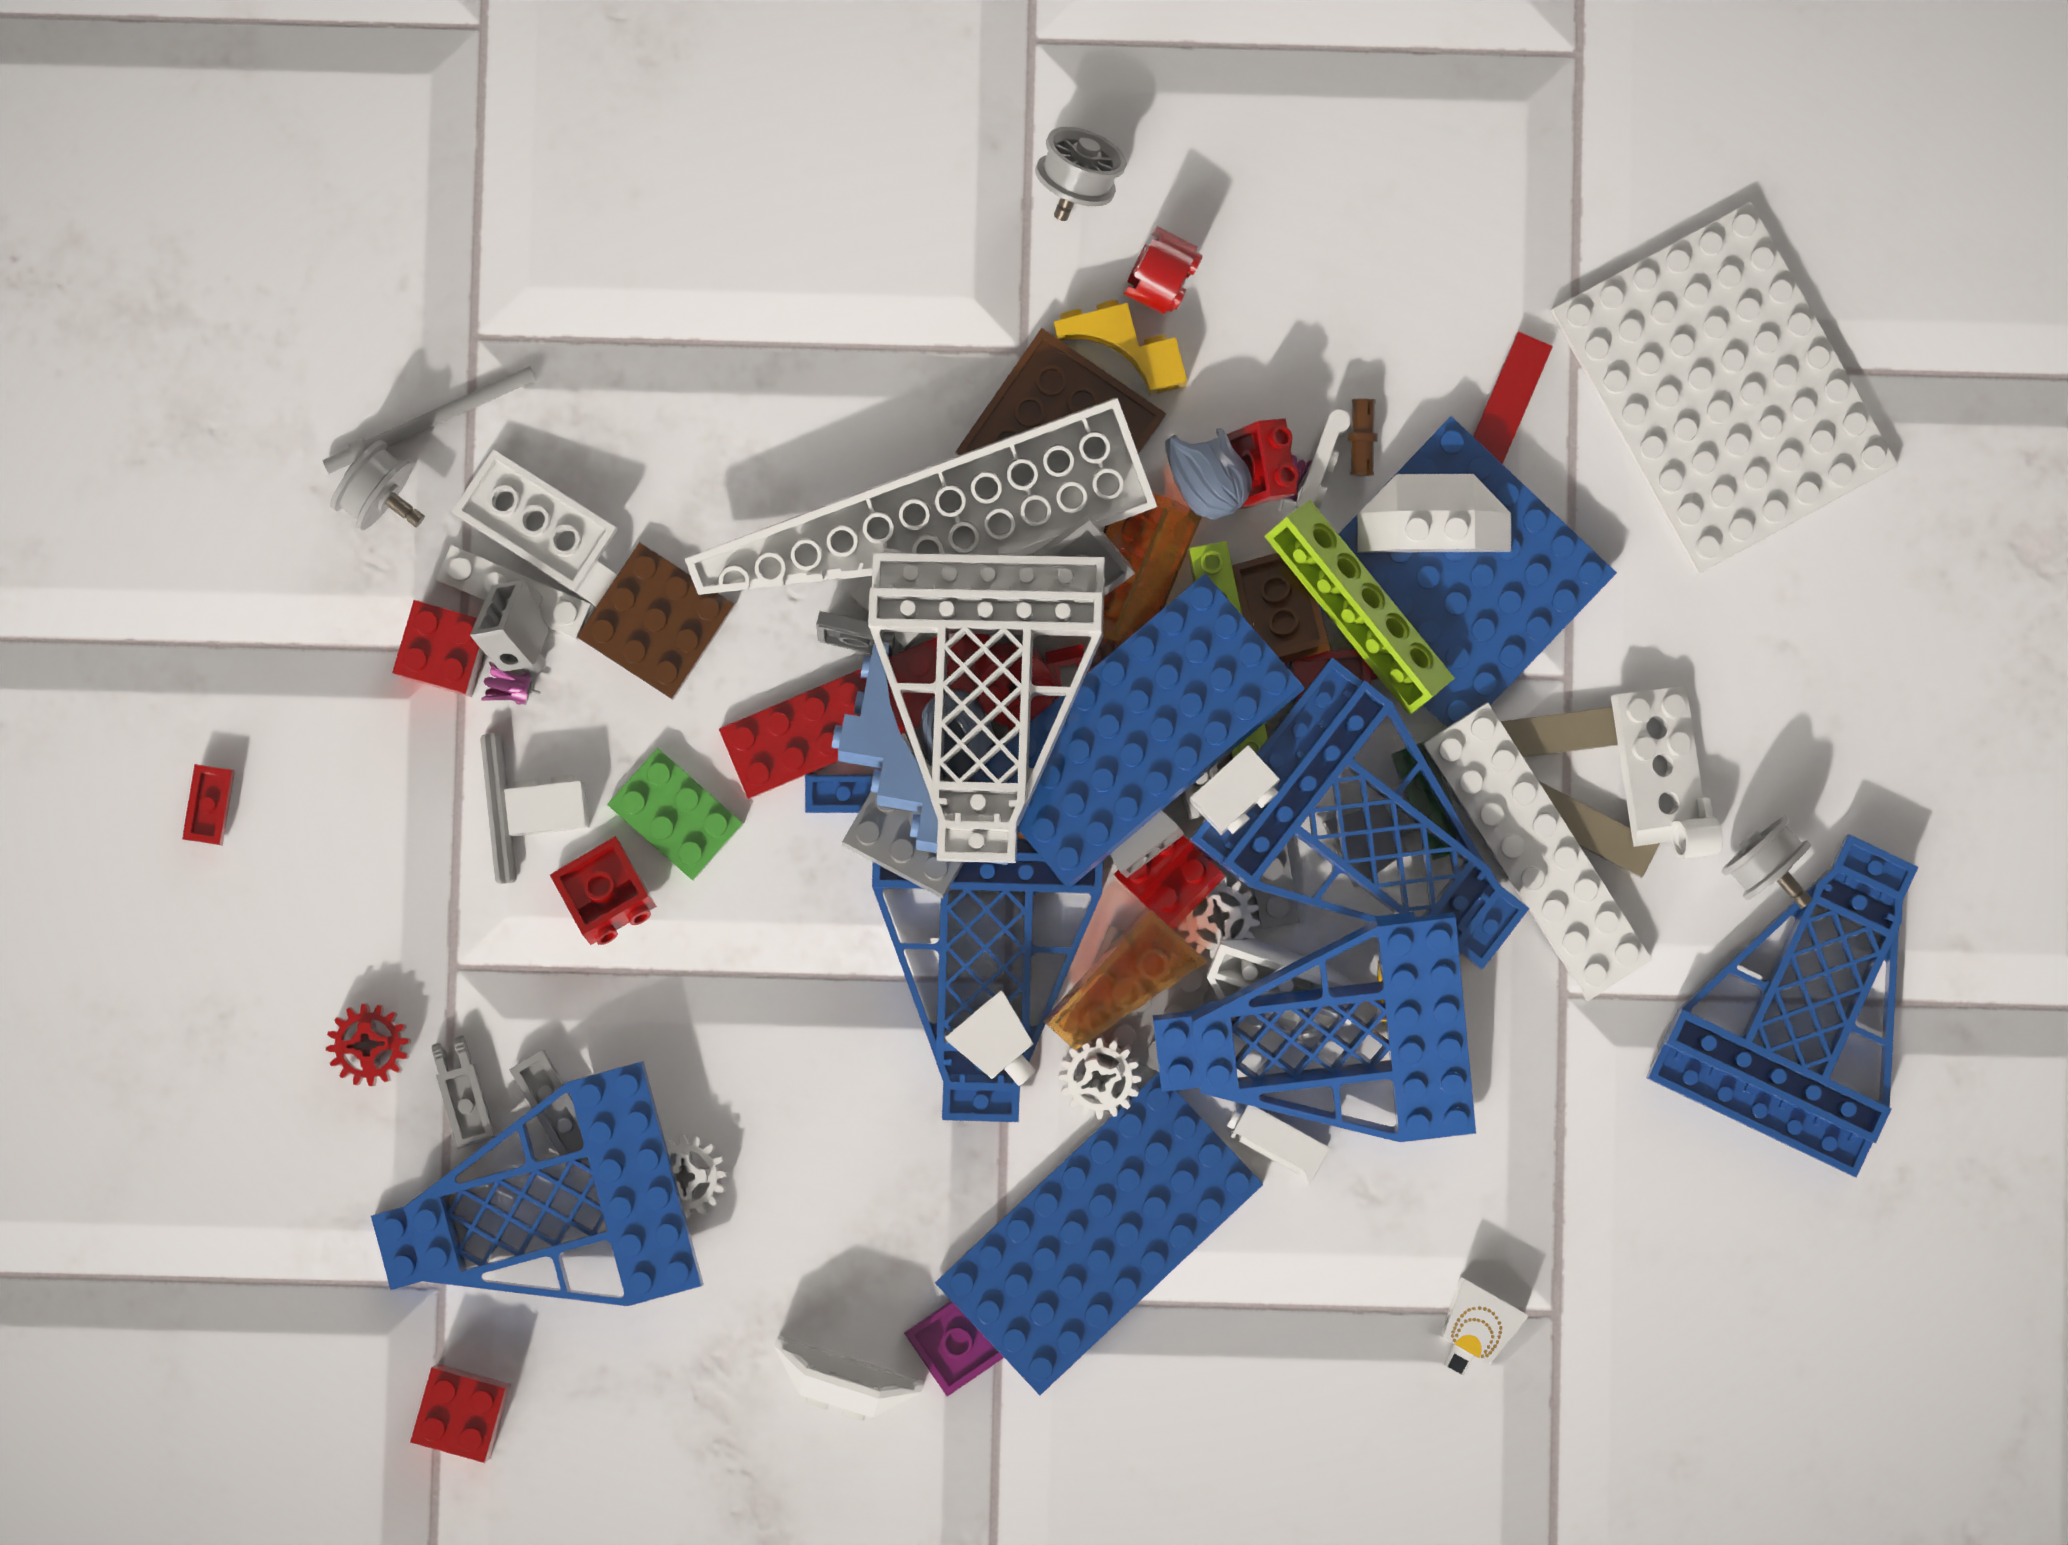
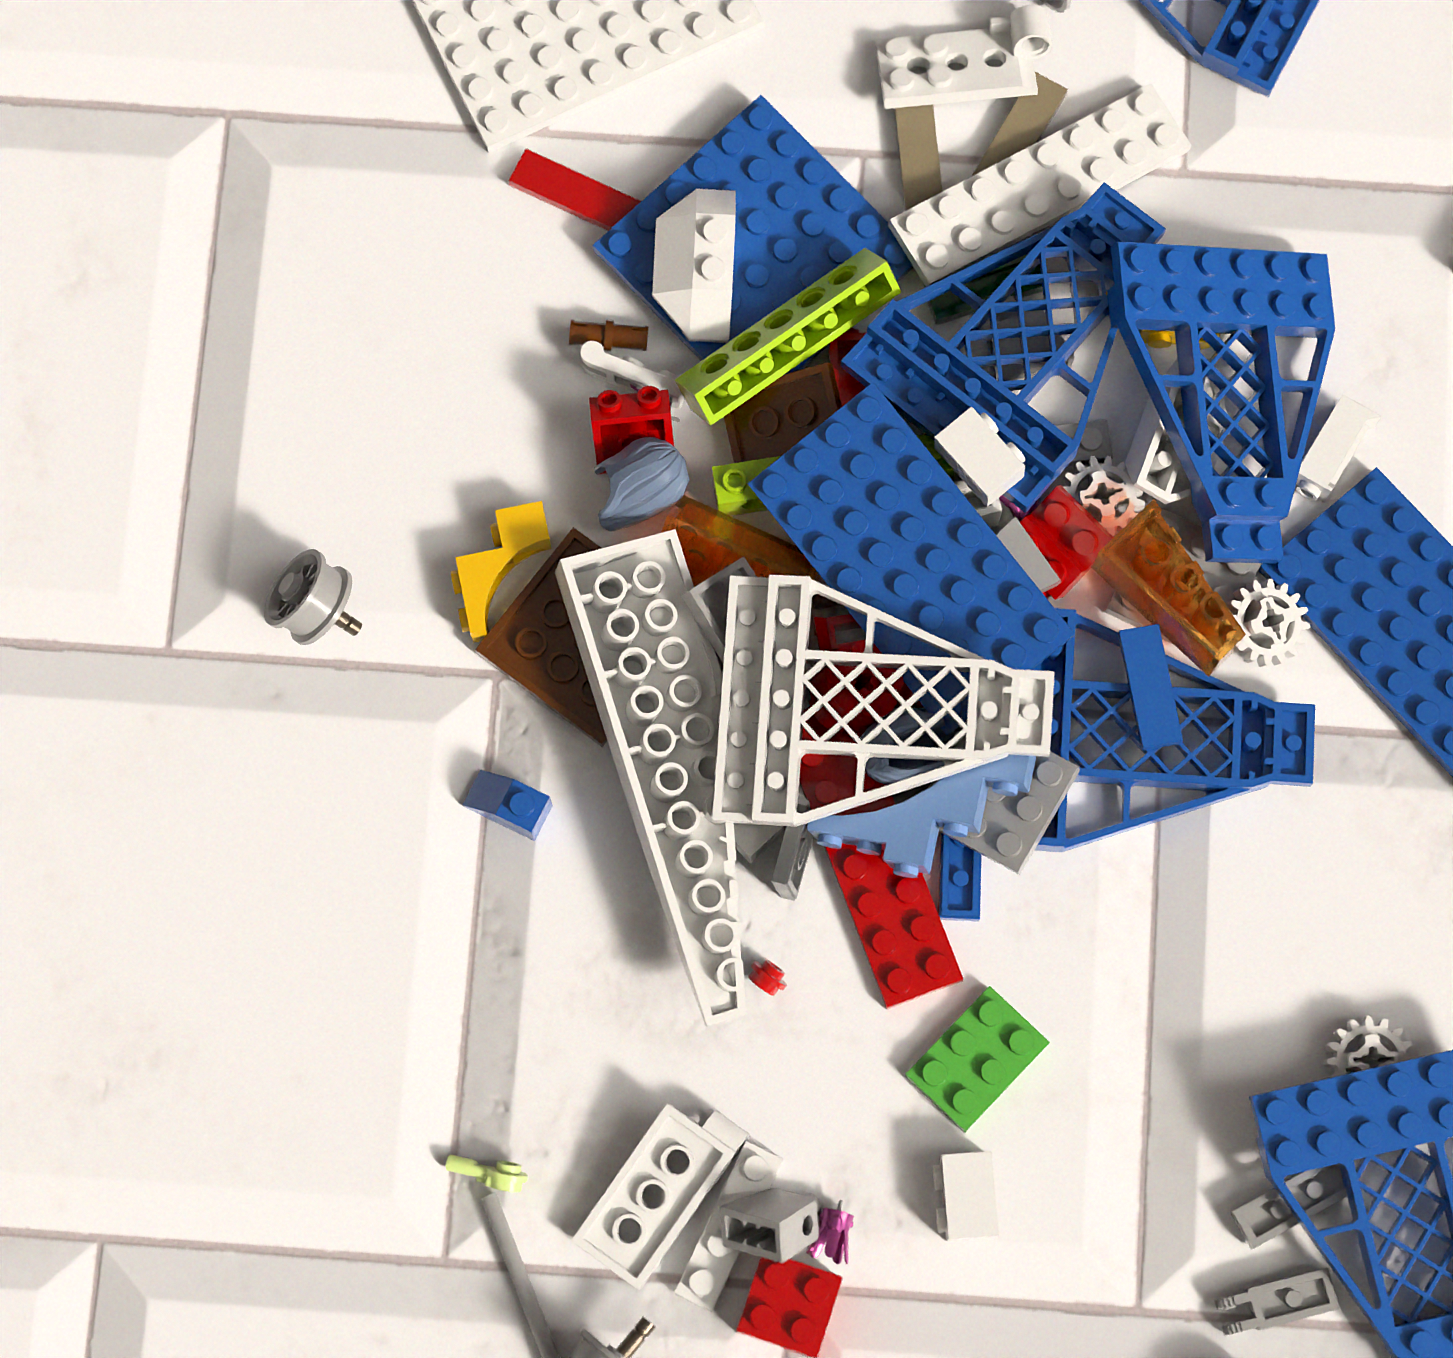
camera: 85 degrees left, 10 degrees down
light grey axle [480,733,517,884] -> none
red plate [550,836,657,945] -> none
reddish brown plate [577,542,736,700] -> none
white torso [945,991,1037,1086] -> none
red brick [1122,226,1203,315] -> none
none -> yellowish green plate [446,1154,528,1192]
none -> blue slope [462,770,553,841]
none -> red plate [748,959,787,996]
none -> blue tile [1118,624,1183,751]

